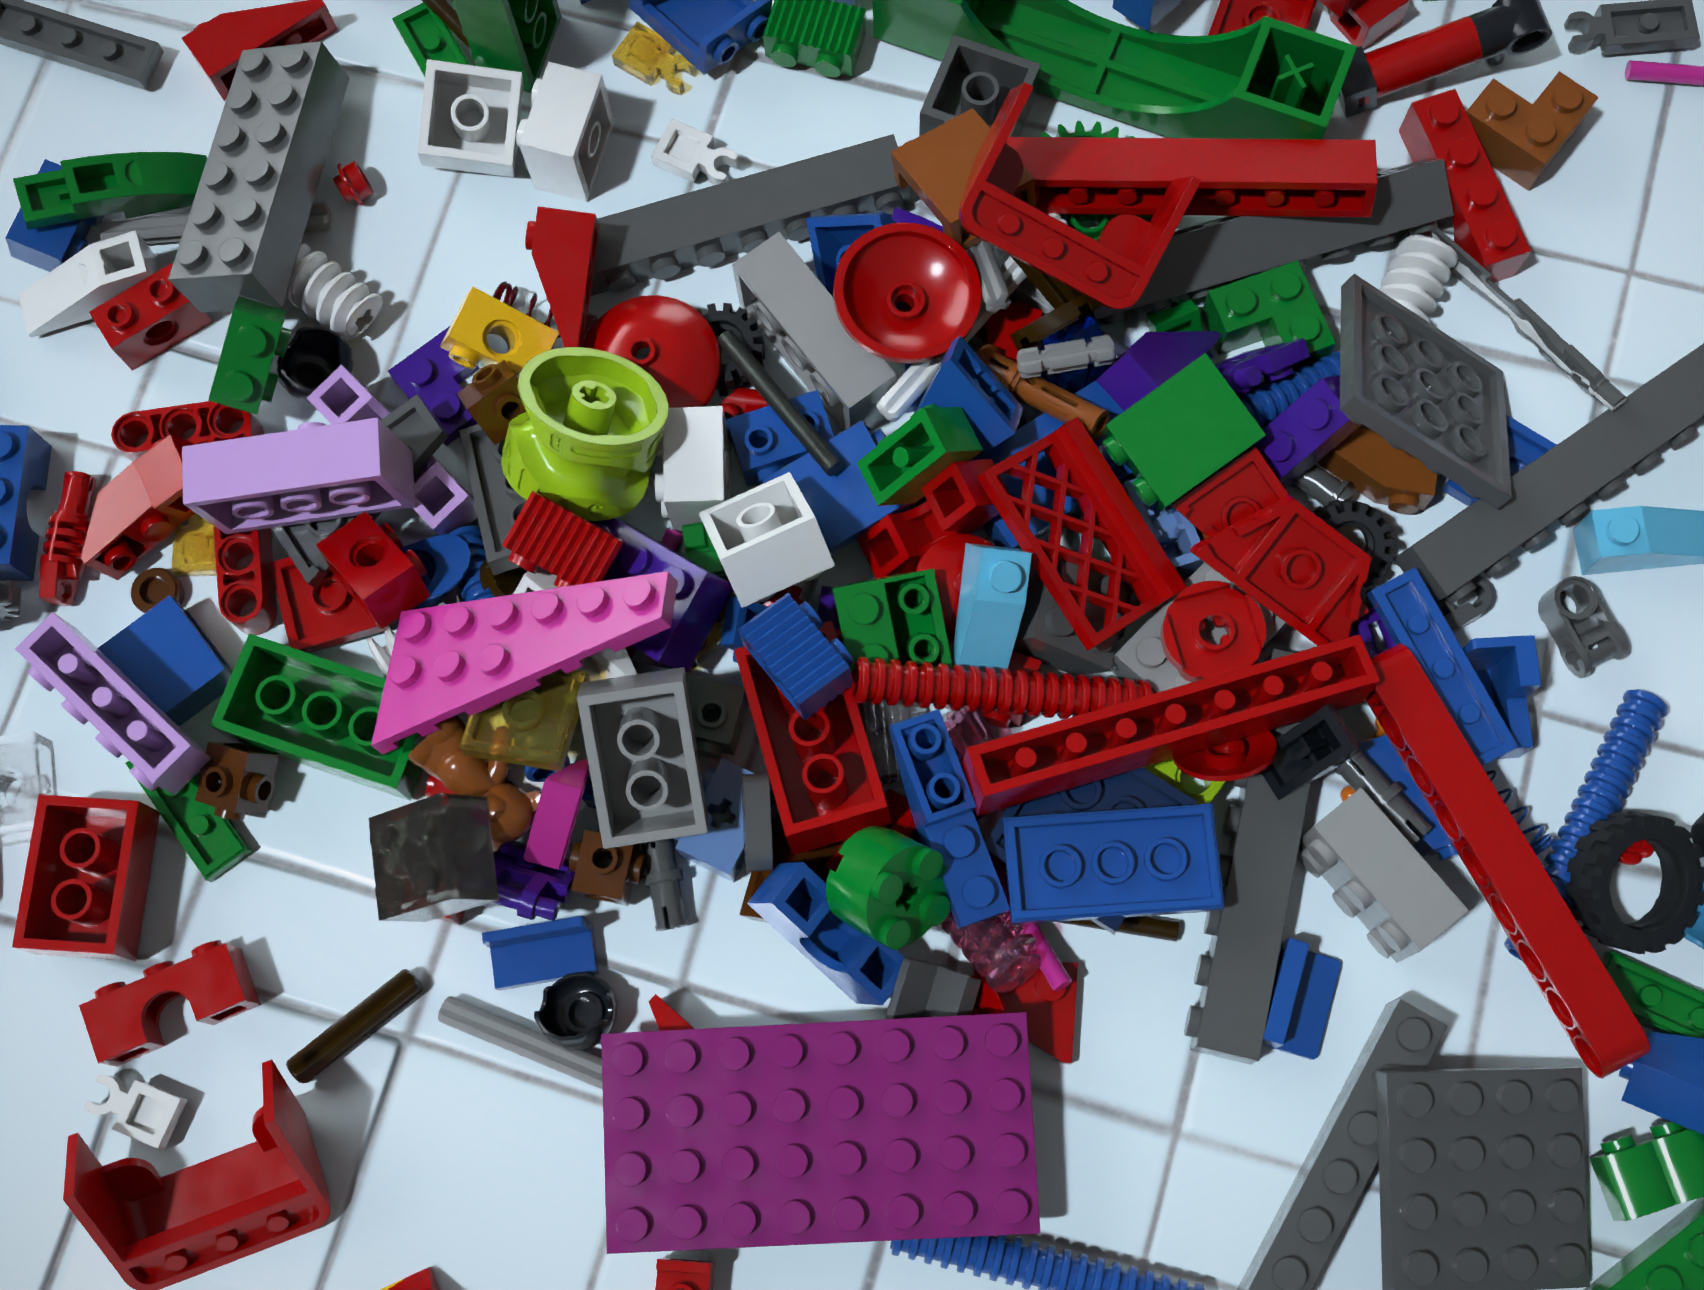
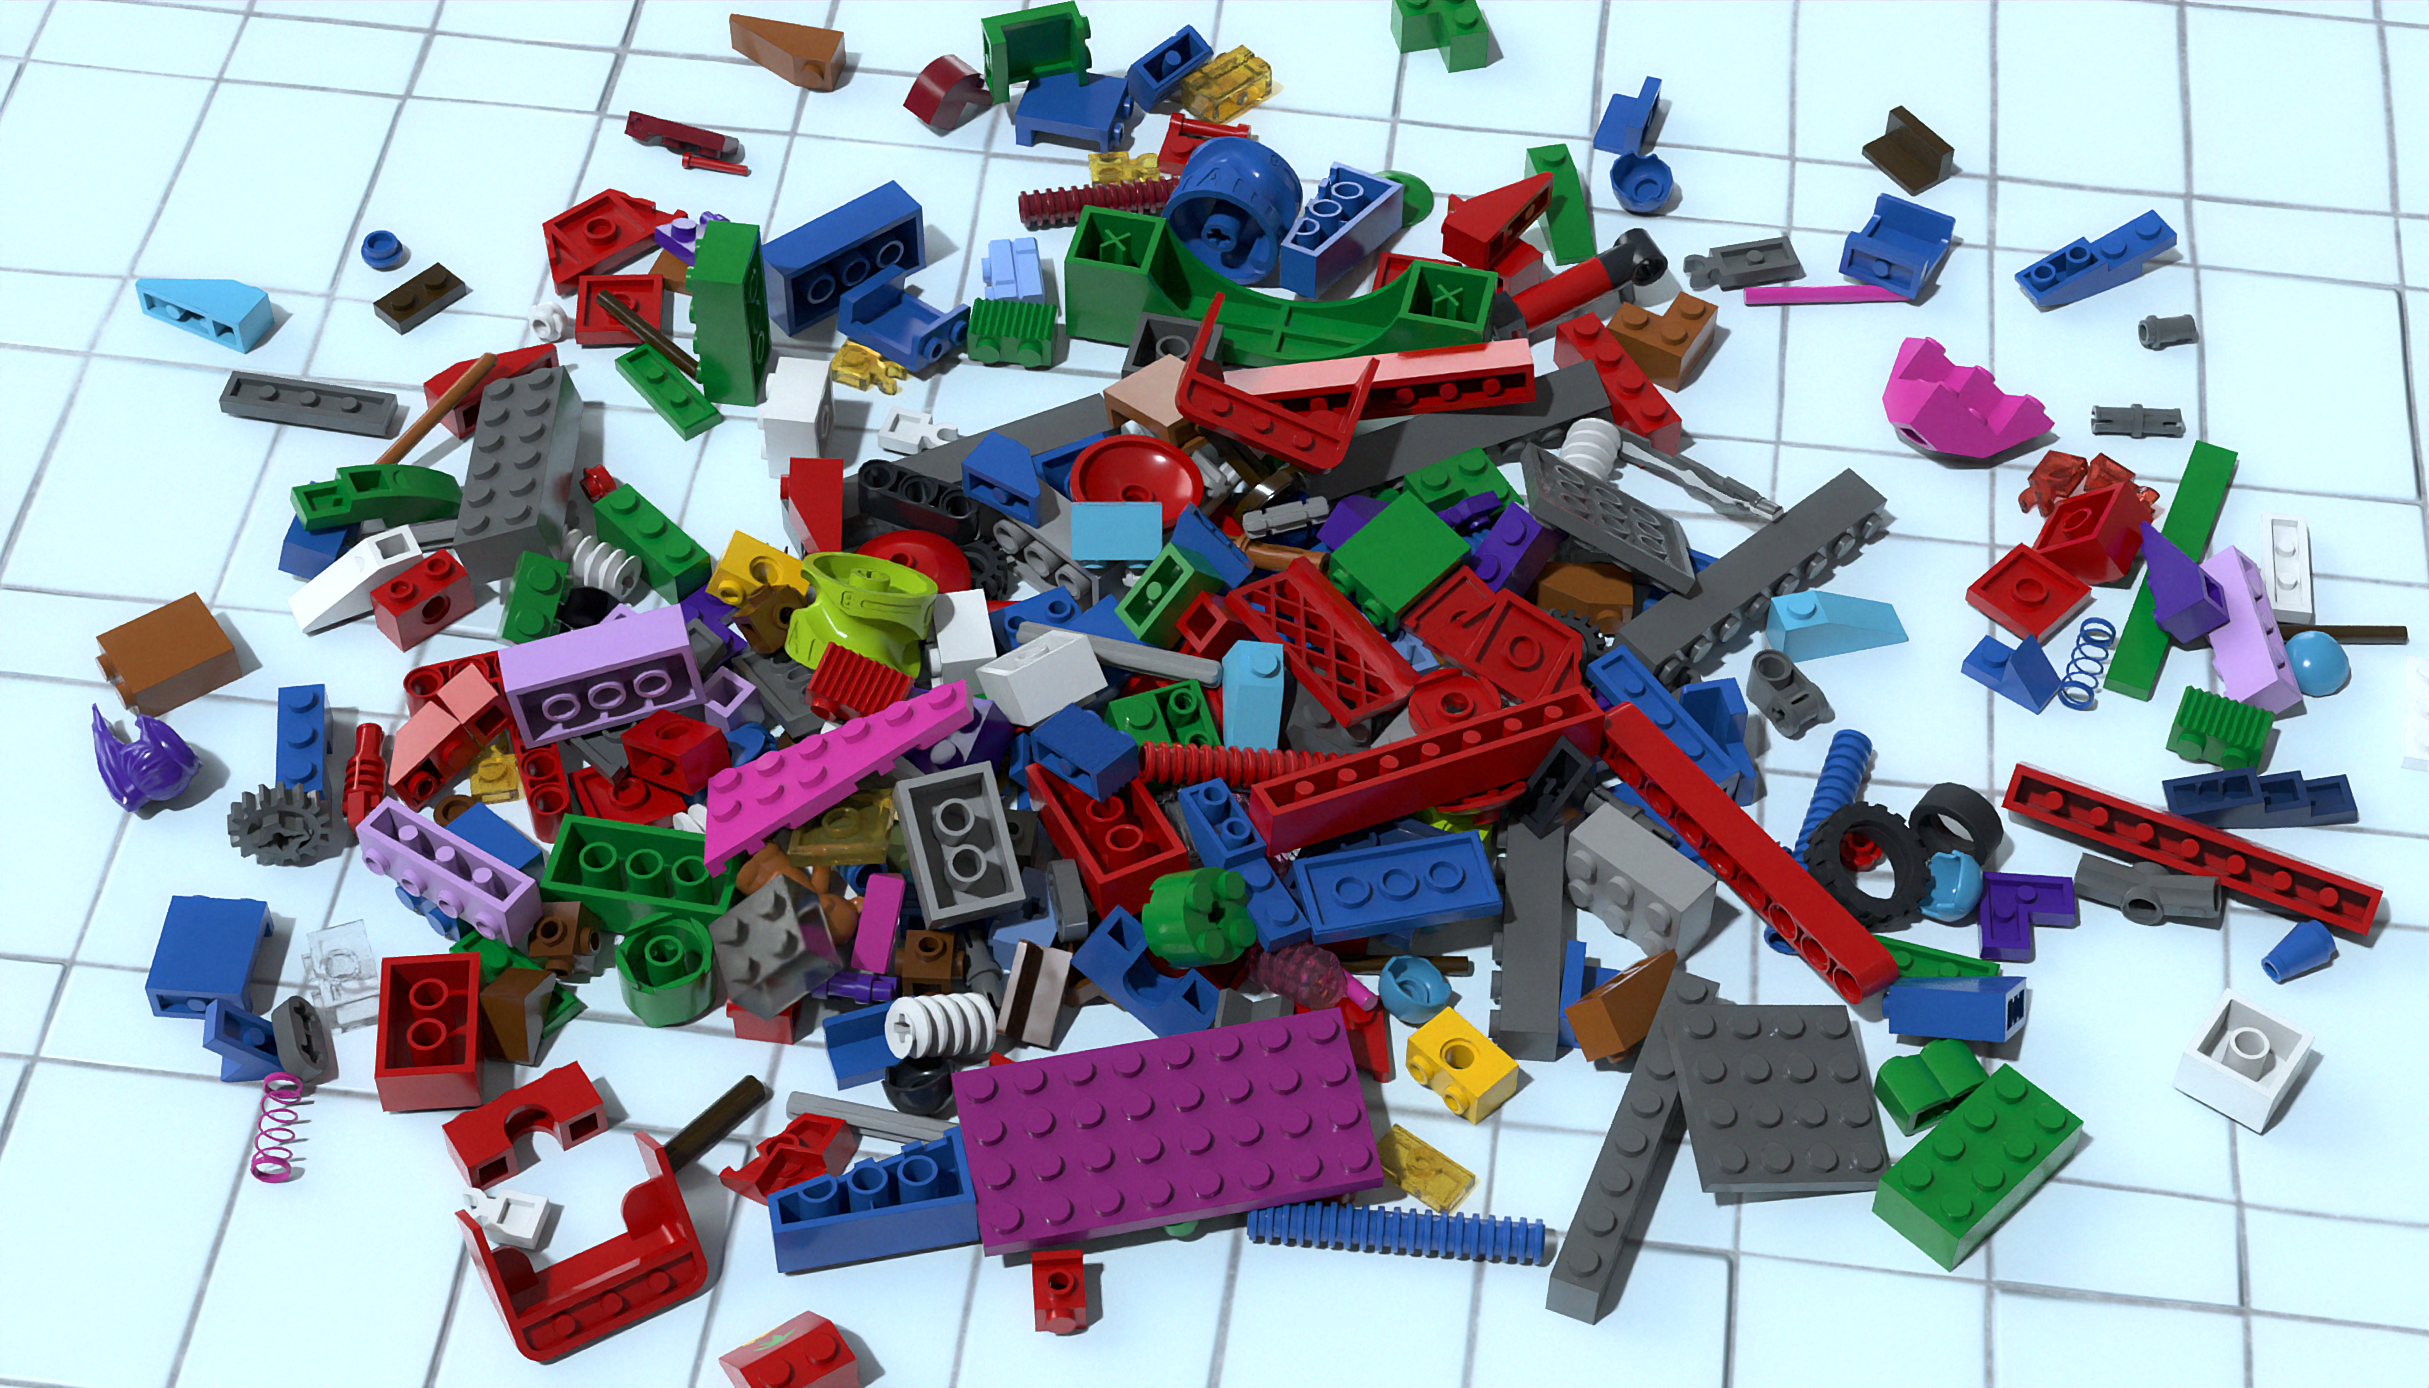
camera: 15 degrees left, 25 degrees down
white brick [417,59,524,178] -> none
pearl dark grey bar [717,330,843,476] -> none
none -> dark orange piece [373,352,498,464]
none -> reddish brown slope [479,967,557,1065]
none -> green brick [592,483,712,605]
none -> green brick [615,912,718,1028]
none -> red slope [719,1112,858,1207]
none -> blue wedge [766,1125,979,1273]
none -> black beam [857,459,979,546]
none -> white piece [884,992,997,1059]
none -> blue slope [961,431,1042,529]
none -> panel [995,938,1075,1049]
none -> light grey axle [1016,621,1224,688]
none -> medium azure brick [1071,502,1162,568]
none -> clear yellow plate [1376,1123,1476,1215]
none -> dark azure hair [1378,954,1452,1024]
none -> yellow brick [1405,1006,1519,1125]
none -> dark orange slope [1563,948,1678,1063]

